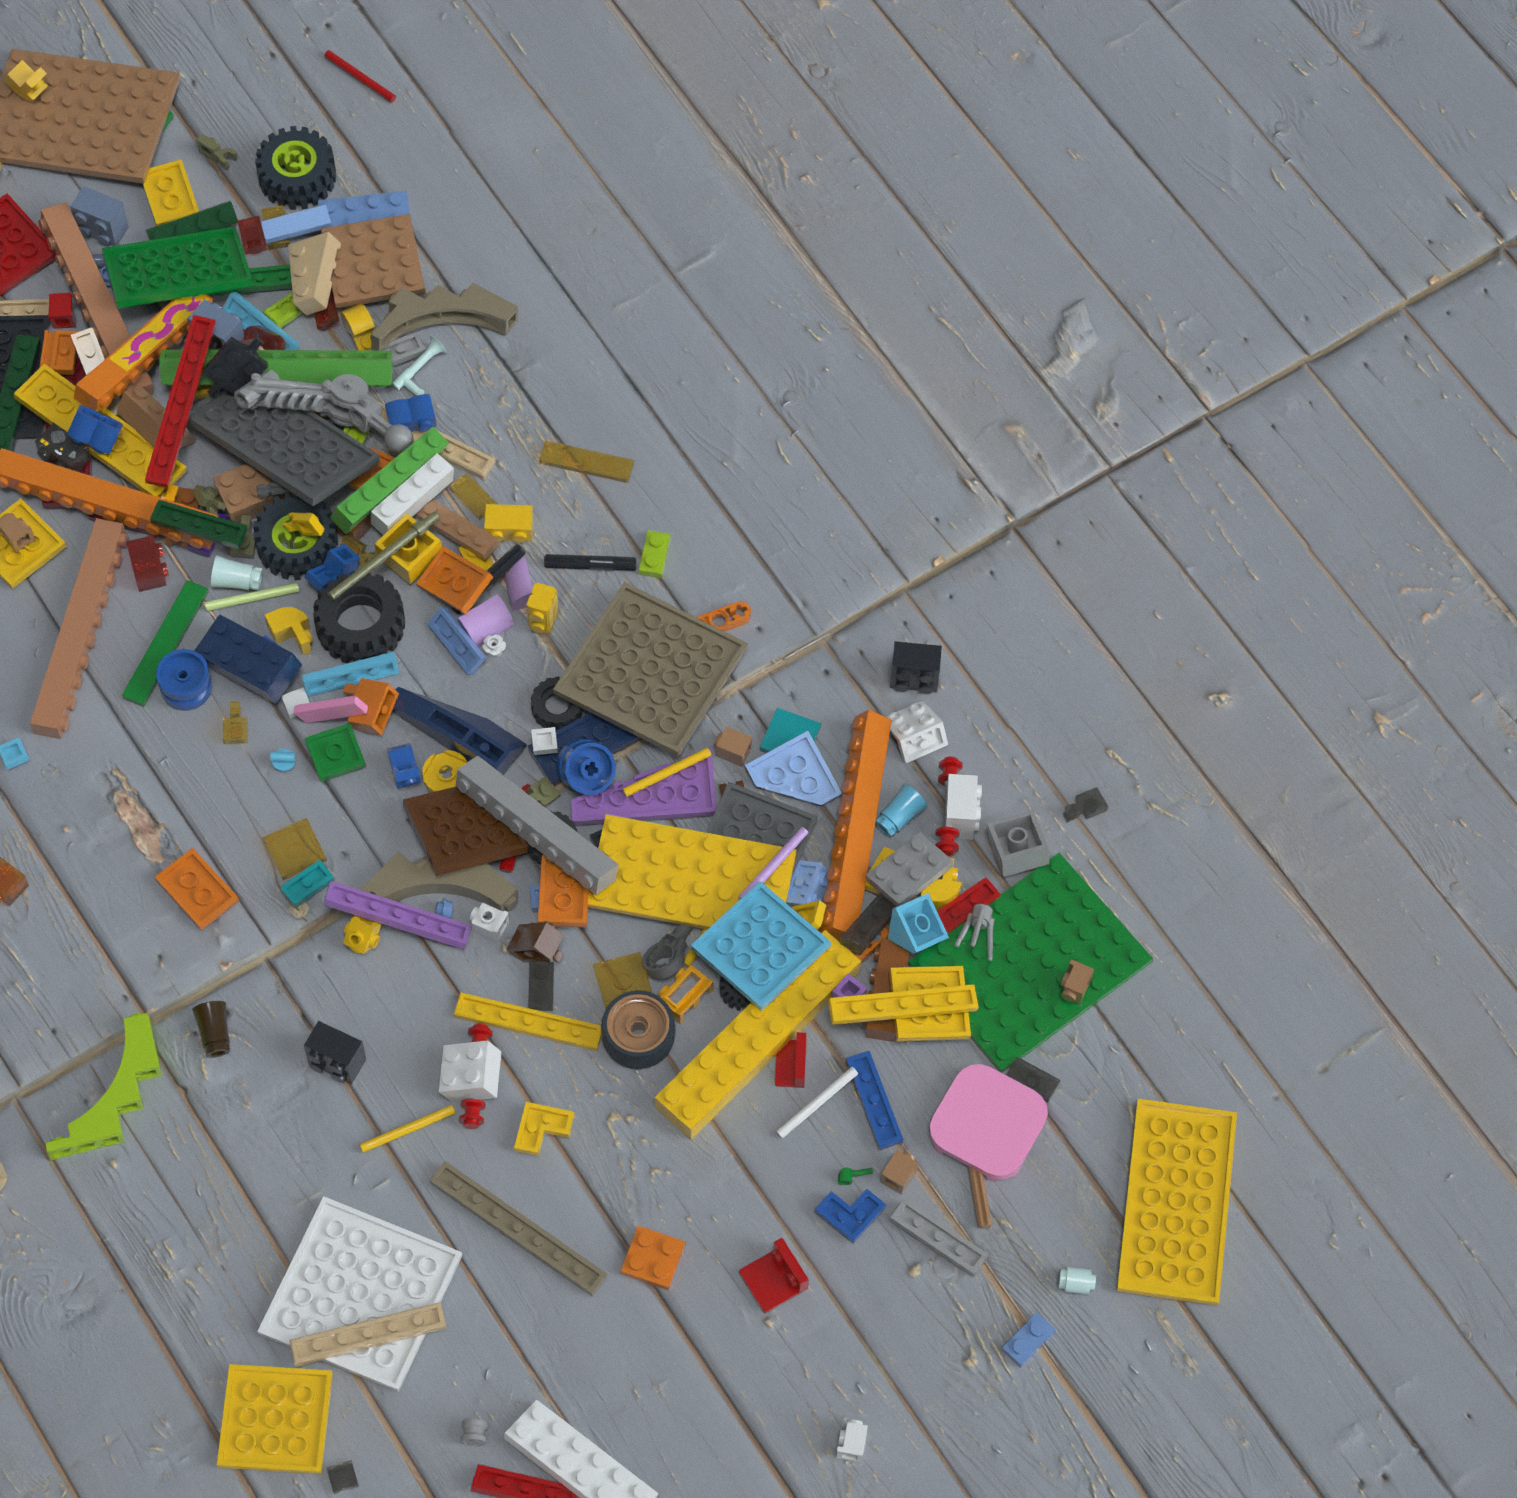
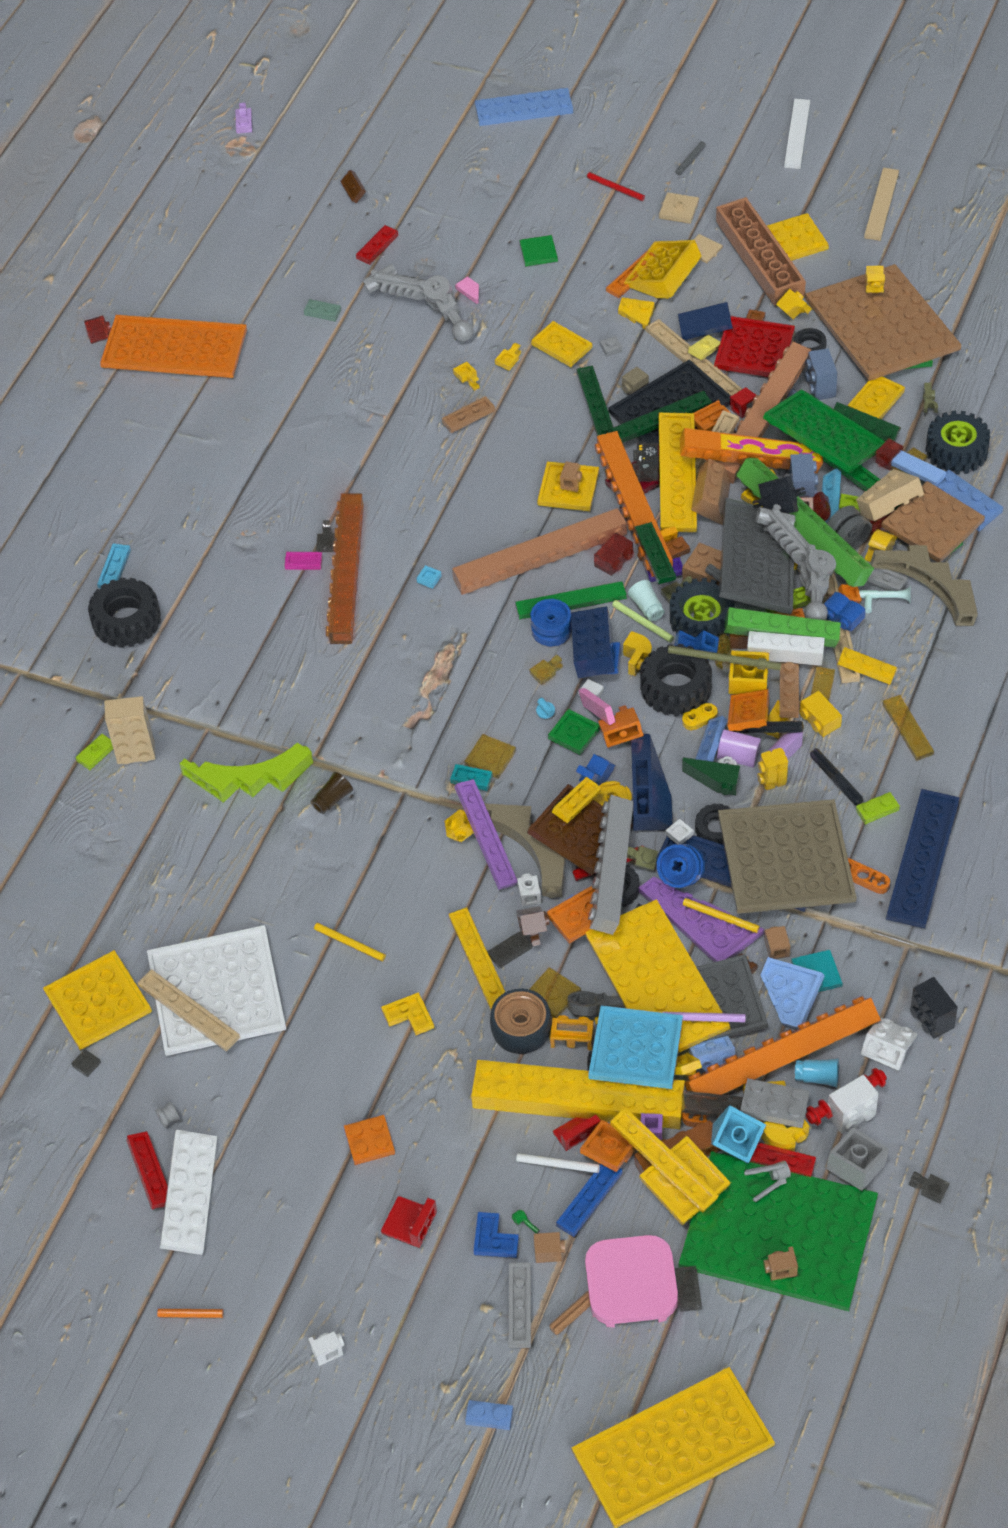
camera: 60 degrees right, 10 degrees down
blue brick [67,405,123,454] -> none
red plate [145,315,216,488] -> none
orange plate [155,847,239,931] -> none
olive plate [192,485,226,517] -> none
yellow plate [282,512,324,536] -> none
medium azure plate [302,652,399,697] -> none
black brick [304,1020,366,1084] -> none
dark tan plate [429,1161,607,1296] -> none
medium blue plate [435,898,453,918] -> none
white brick [439,1023,501,1129] -> none
light aqua brick [1058,1266,1096,1295] -> none
none -> yellow plate [552,777,602,824]
none -> orange plate [580,1120,636,1172]
none -> yellow plate [682,703,718,730]
none -> dark green slope [682,757,740,796]
none -> black tyre [794,328,827,351]
none -> dark grey wheel [827,506,872,550]
none -> yellow plate [837,647,897,685]
none -> orange plate [838,584,862,603]
none -> dark blue plate [886,789,960,929]

